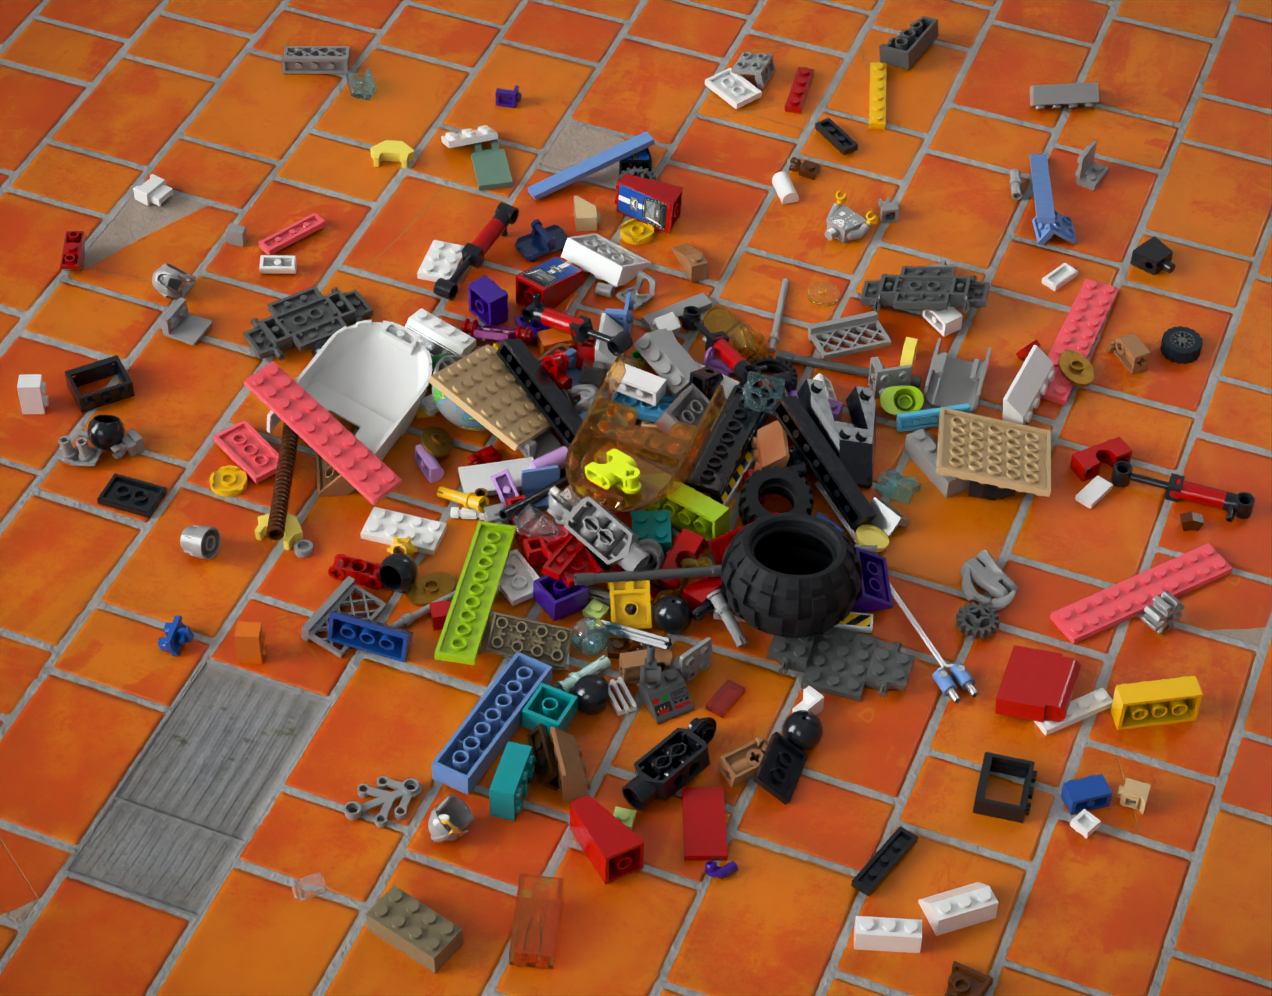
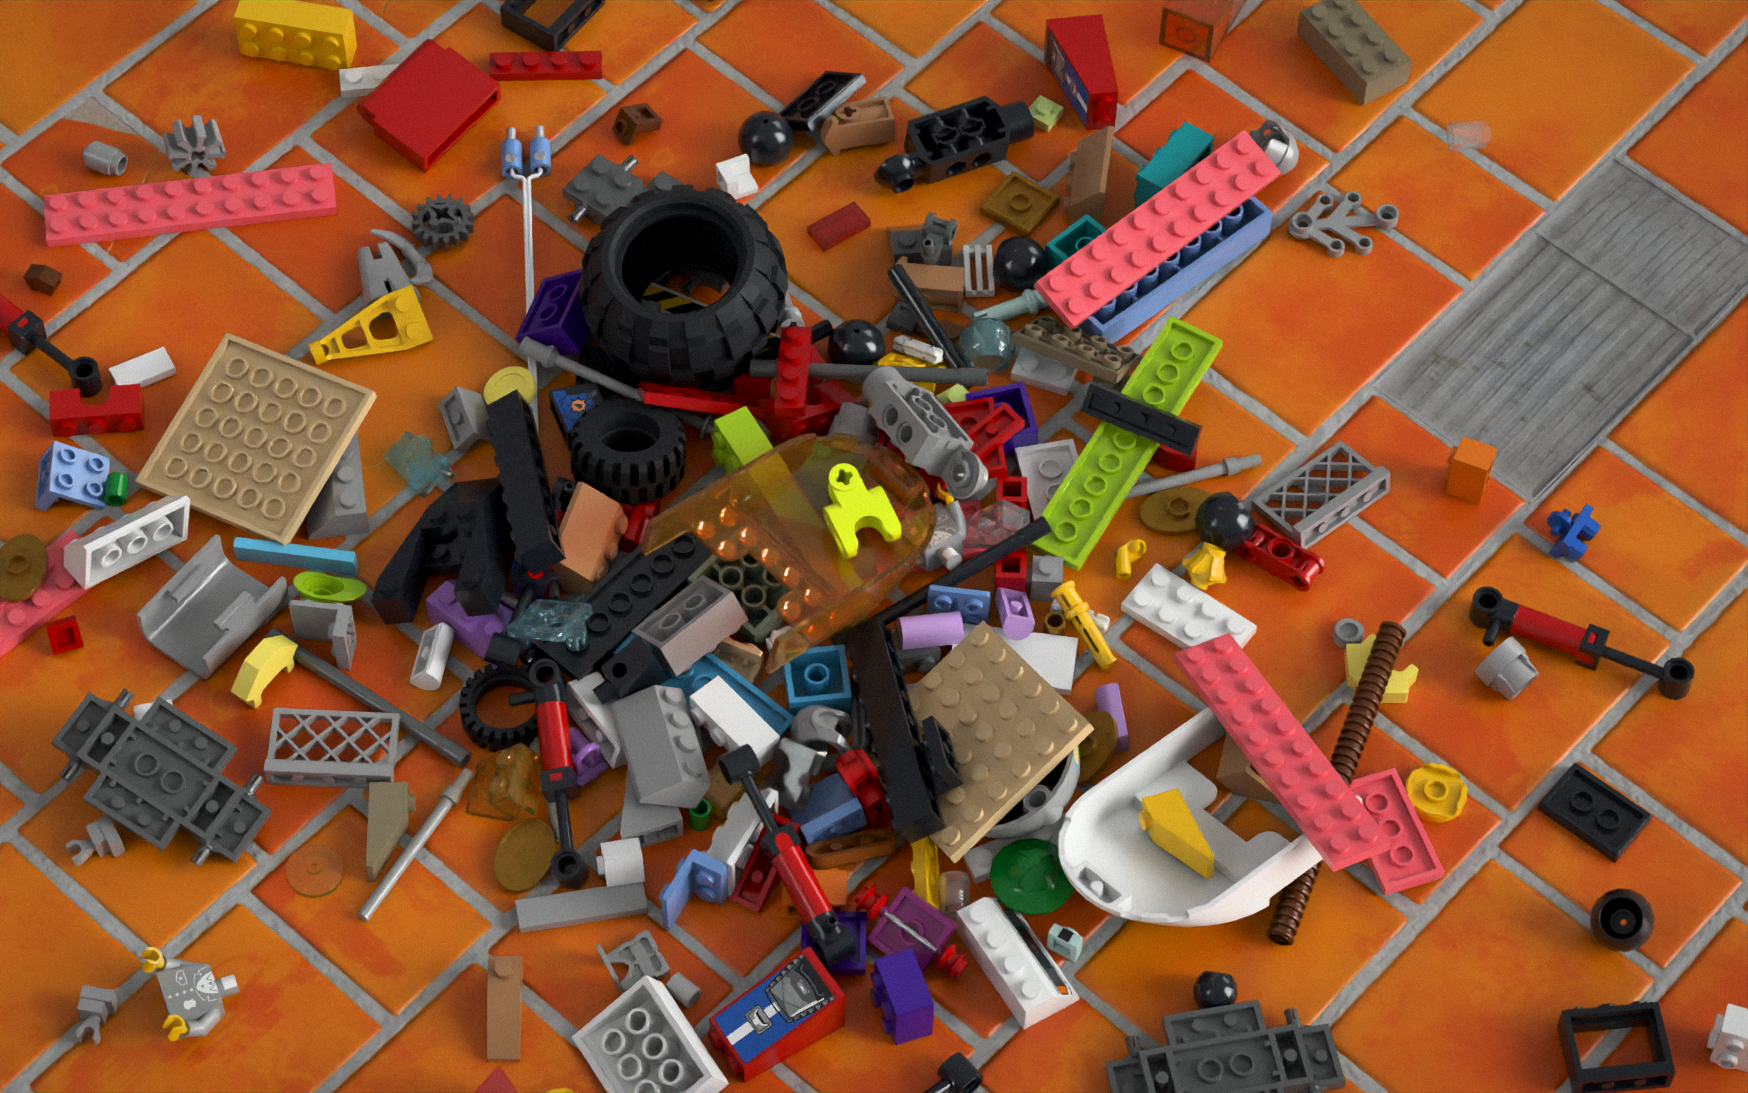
camera: 160 degrees left, 10 degrees up
light grey connector [55,436,103,467] -> none
light grey piece [110,429,145,460] -> none
blue slope [327,610,413,662] -> none
dark brown panel [527,723,559,791] -> none
light grey bracket [671,637,712,682] -> none
red tile [682,787,728,860] -> none
dark purple arm [705,861,738,879] -> none
none -> medium blue bracket [34,441,110,512]
none -> light grey brick [82,141,128,176]
none -> green hinge [104,472,128,507]
none -> yellow plate [308,284,433,366]
none -> dark tan slope [366,782,416,882]
none -> red plate [489,51,602,81]
none -> reddish brown bracket [612,103,663,146]
none -> red plate [774,326,812,417]
none -> white axle [893,335,944,365]
none -> black bracket [919,715,963,796]
none -> pearl gold tile [980,171,1060,237]
none -> coral plate [1033,130,1281,331]
none -> black plate [1080,382,1203,456]
none -> yellow arm [1115,539,1146,580]
none -> yellow slope [1138,788,1214,879]
none -> black piece [1469,586,1695,700]

